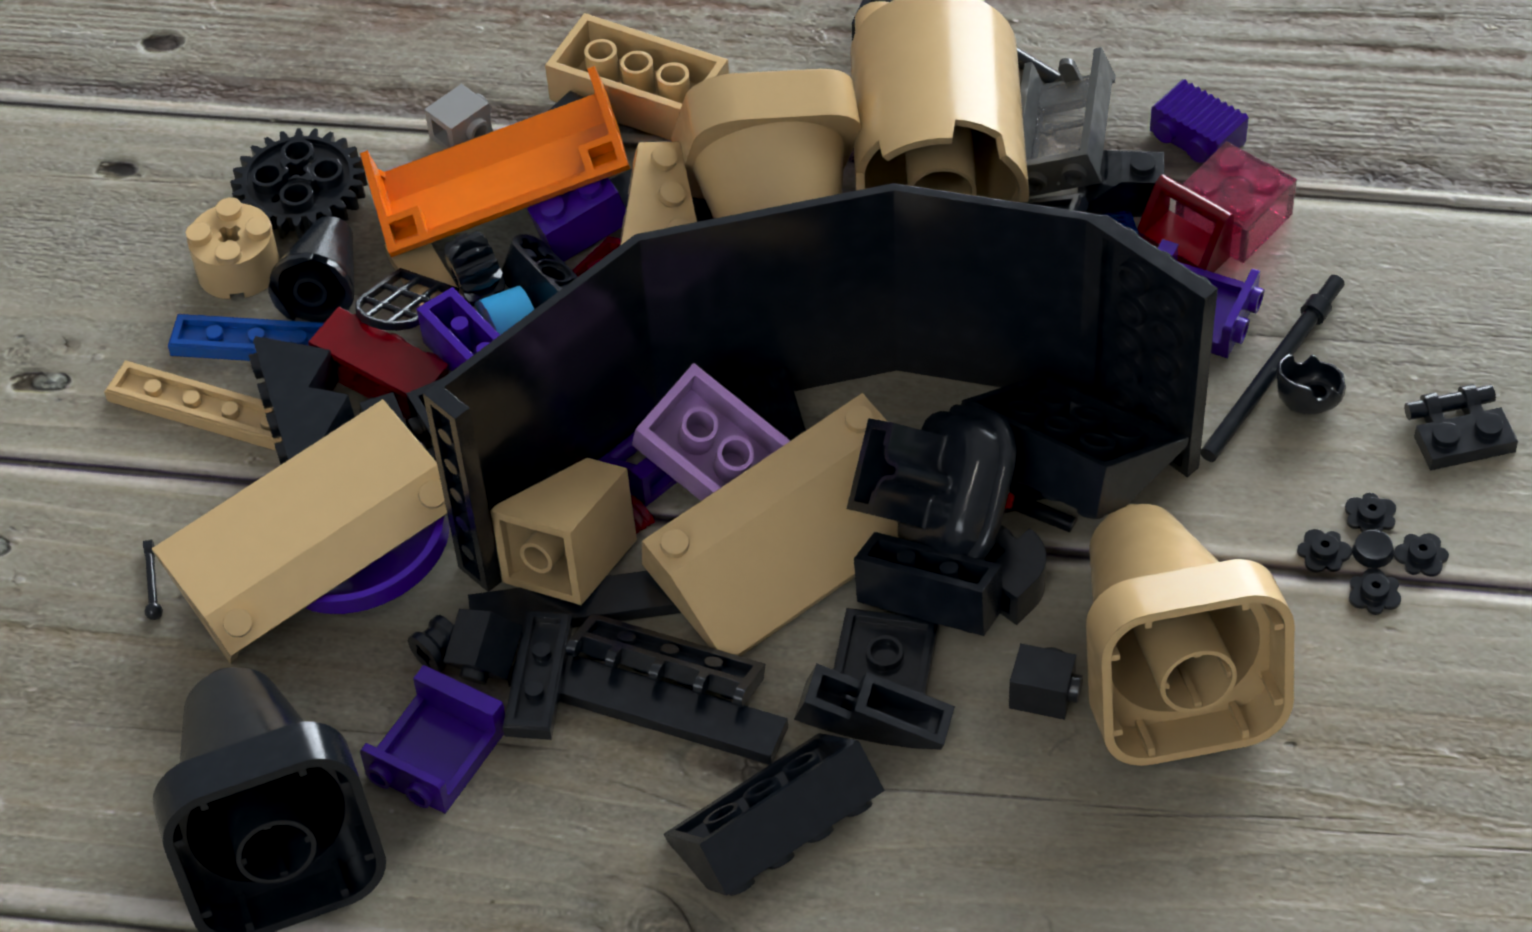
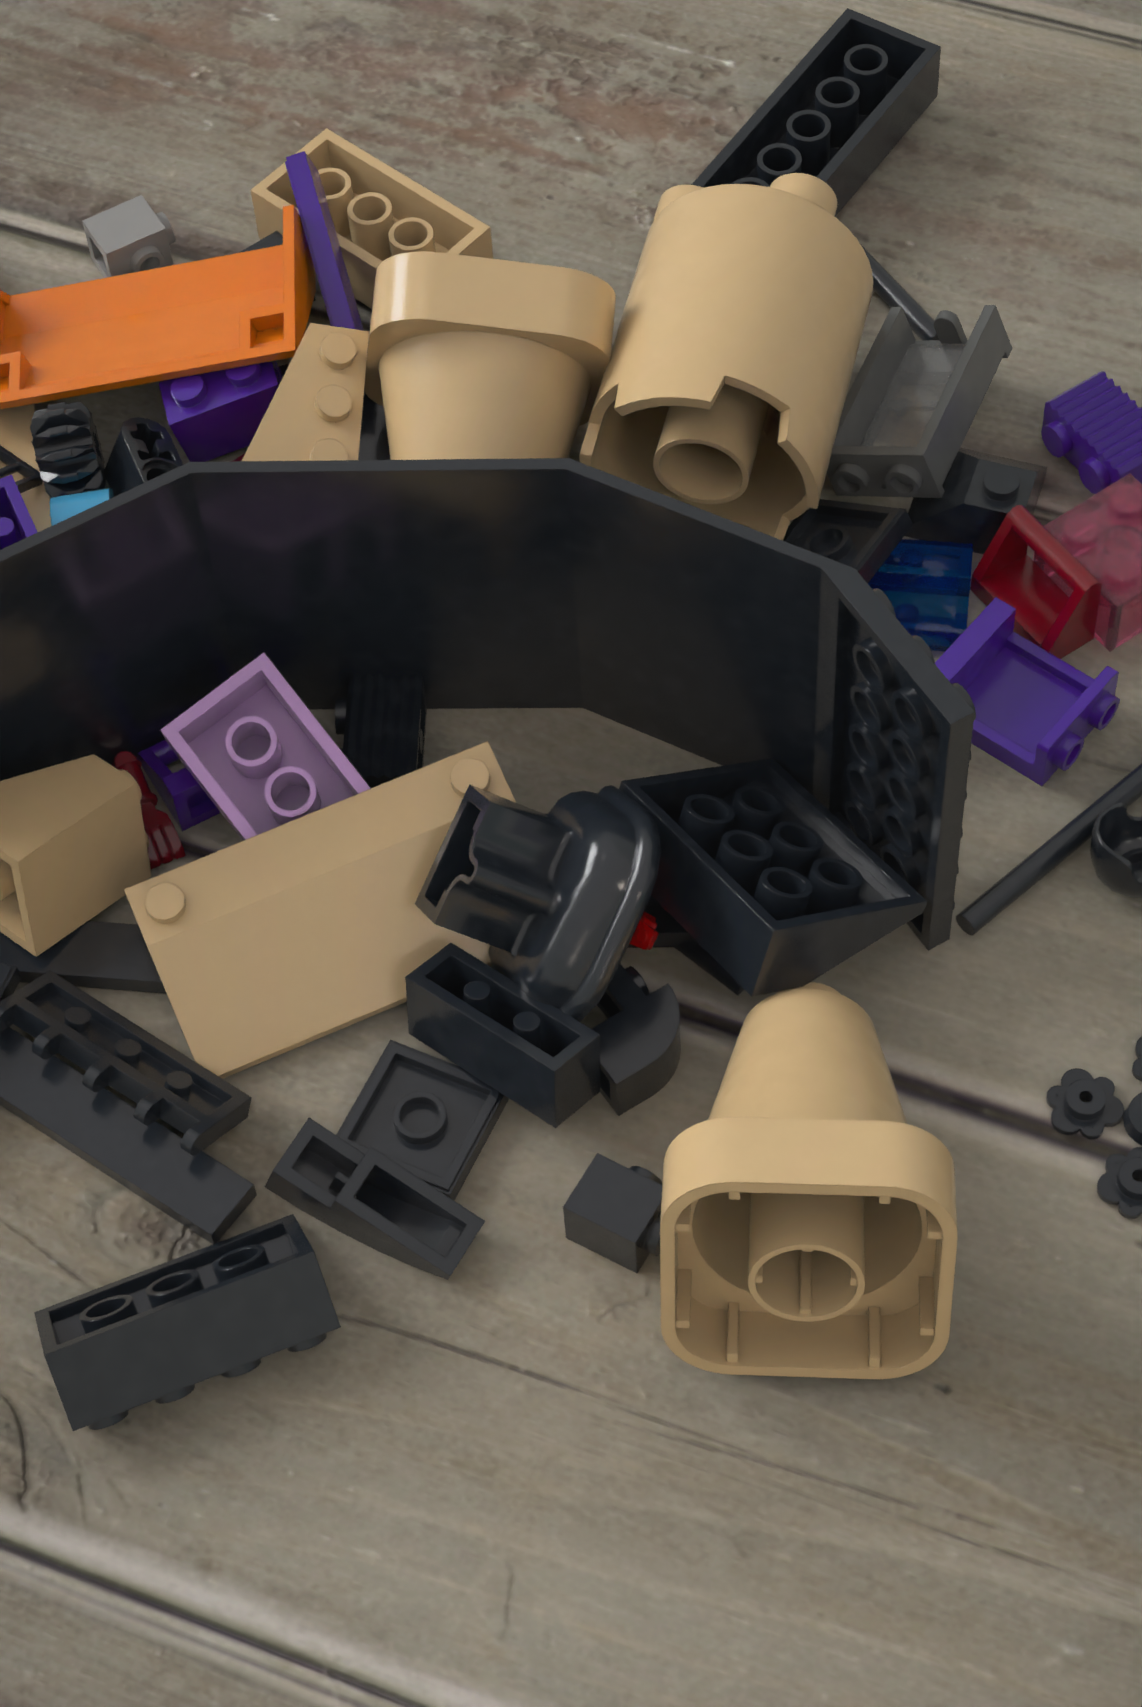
camera: 15 degrees right, 5 degrees up
none -> dark purple tile [285,151,368,350]

